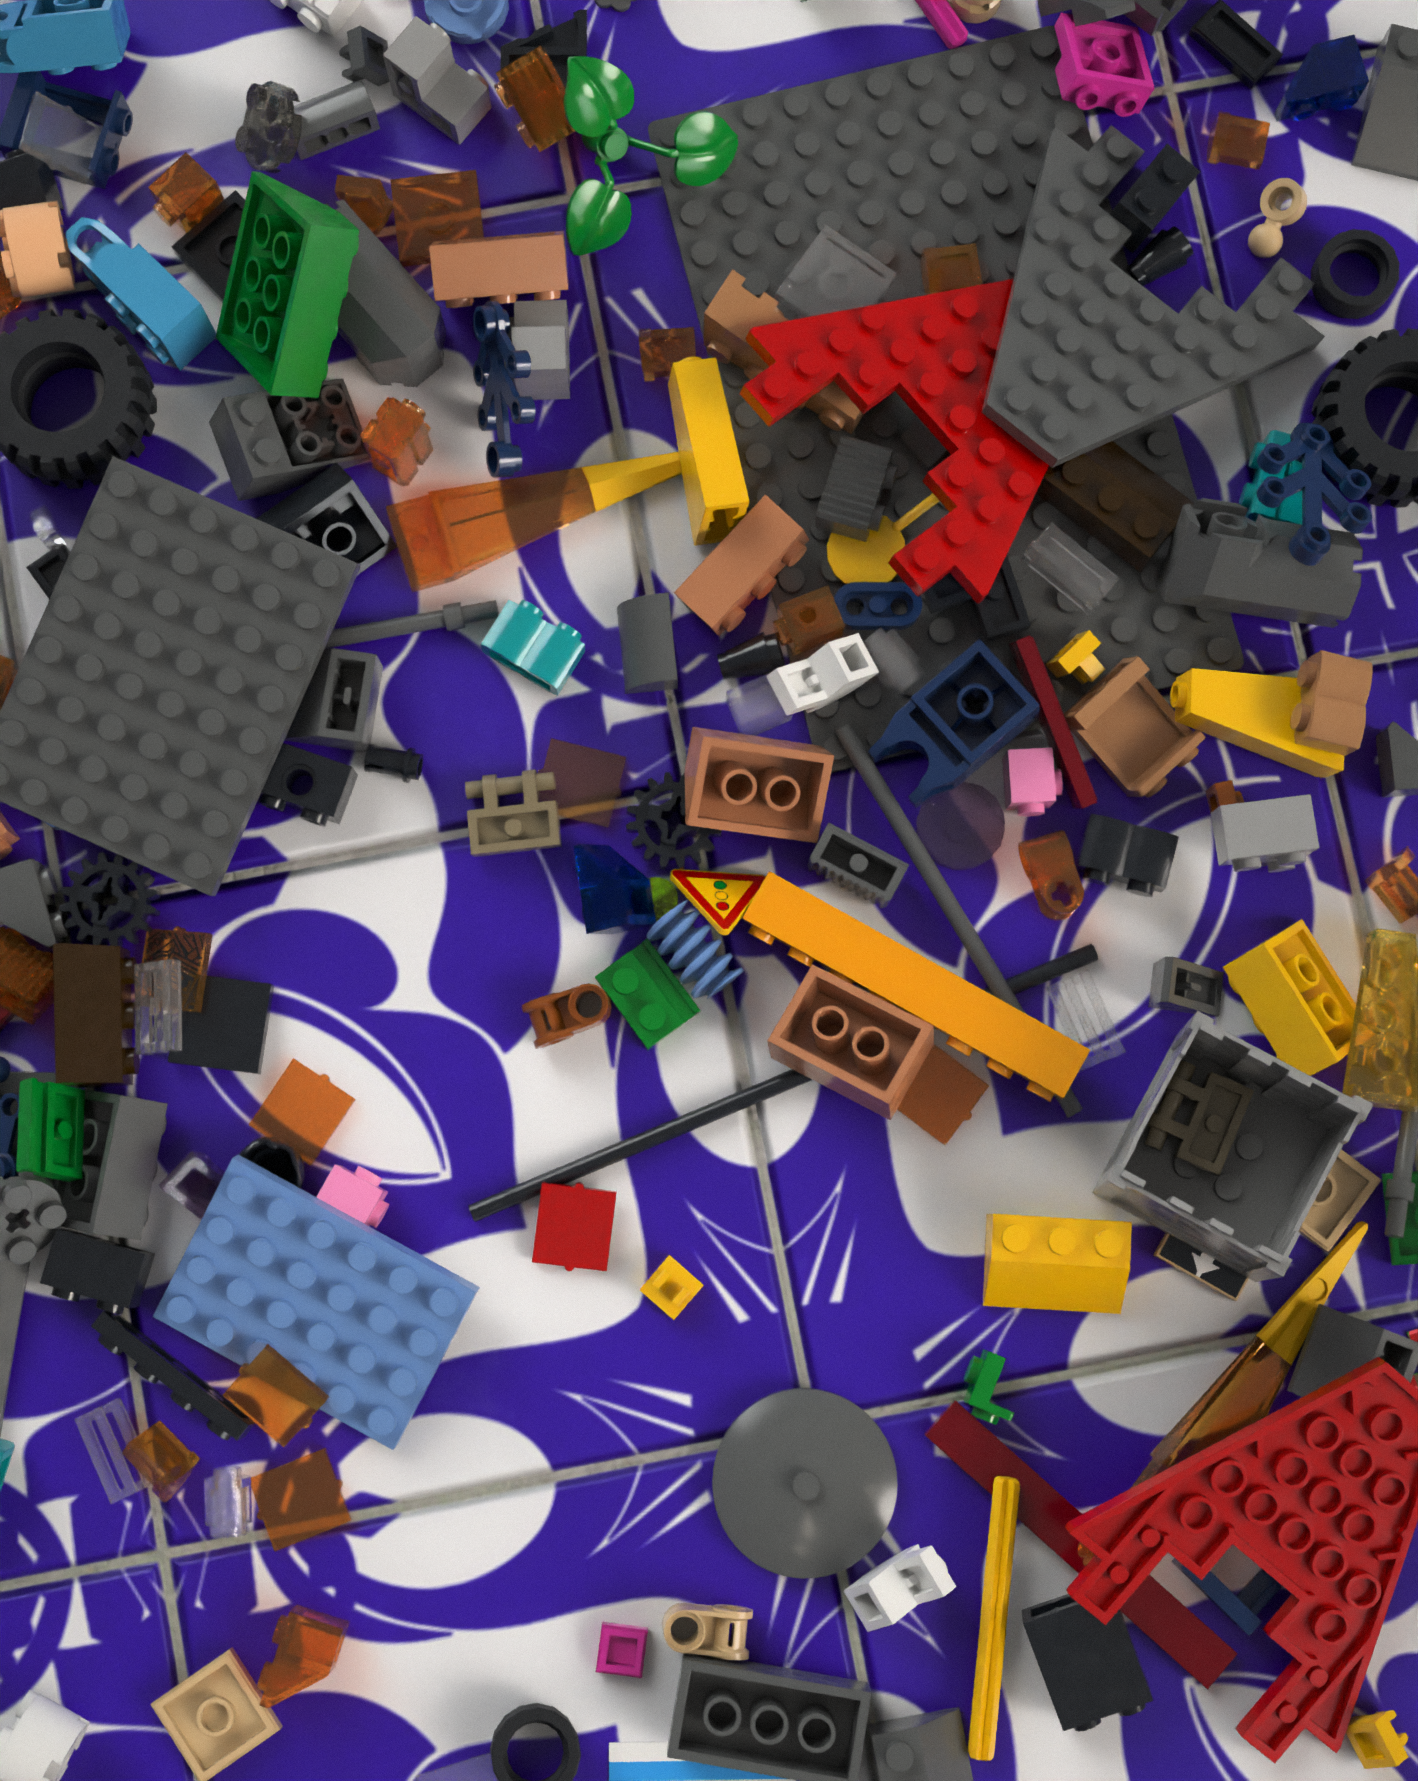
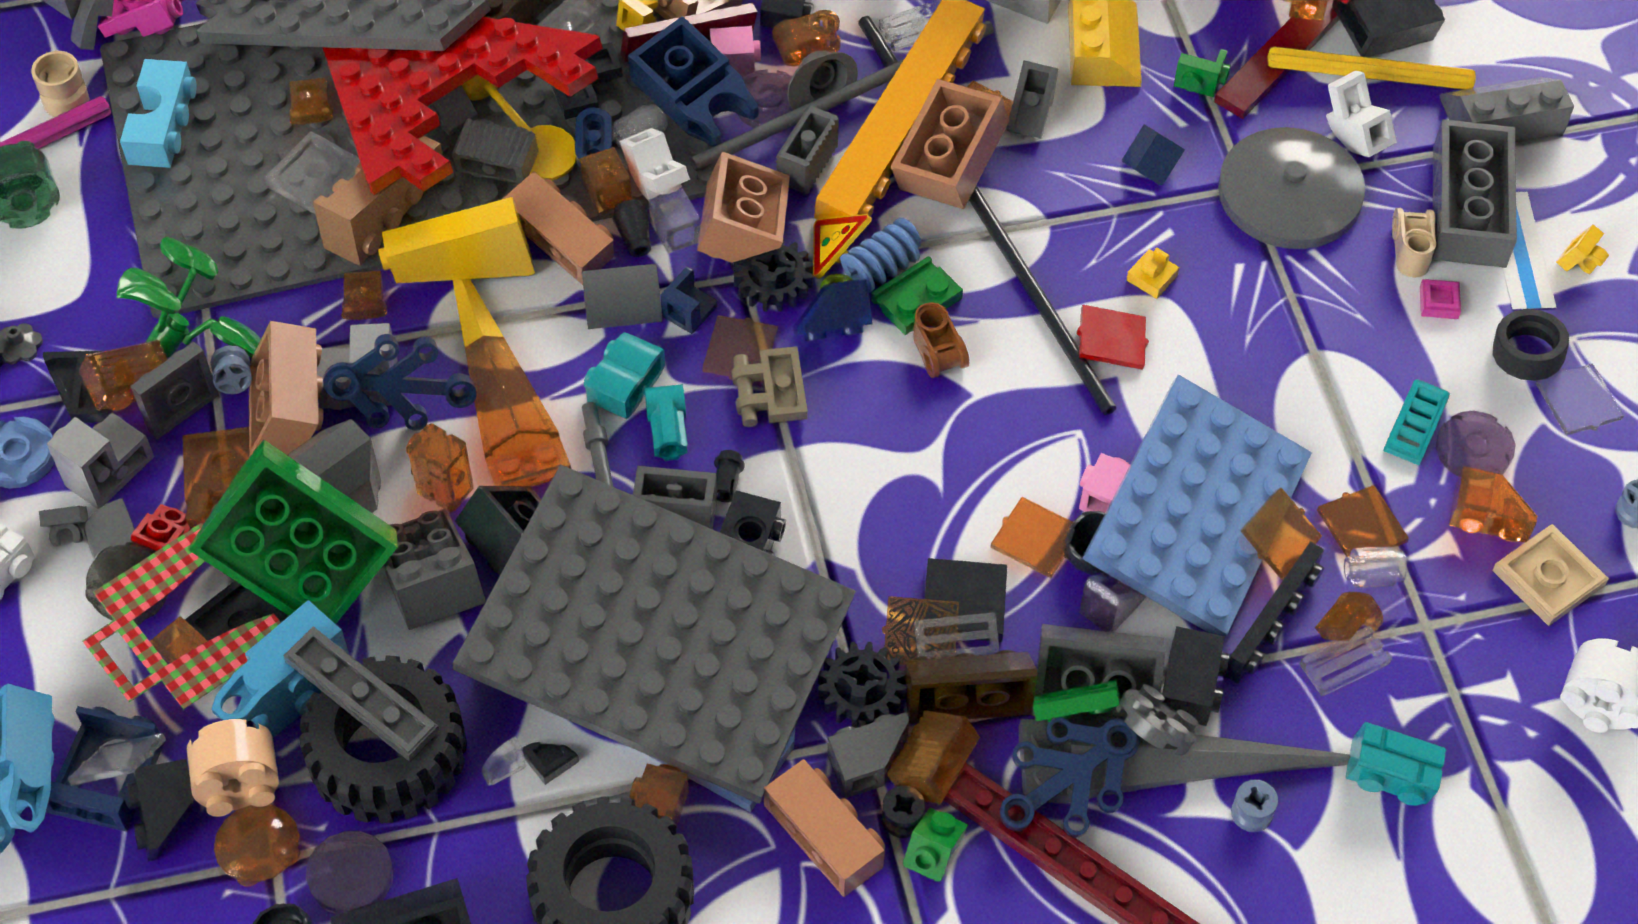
camera: 90 degrees left, 25 degrees down
none -> piece [82,523,281,710]
none -> medium azure arch [120,59,197,168]
none -> red slope [130,504,197,551]
none -> dark grey plate [131,341,219,440]
none -> sand blue wheel [210,345,252,394]
none -> dark grey tile [283,626,439,762]
none -> teal piece [644,384,688,461]
none -> dark blue panel [661,267,717,334]
none -> dark grey piece [787,51,858,110]
none -> dark grey slope [1006,60,1059,139]
none -> dark blue panel [1122,124,1185,185]
none -> teal slope [1383,379,1450,465]
none -> clear purple tile [1436,410,1516,482]

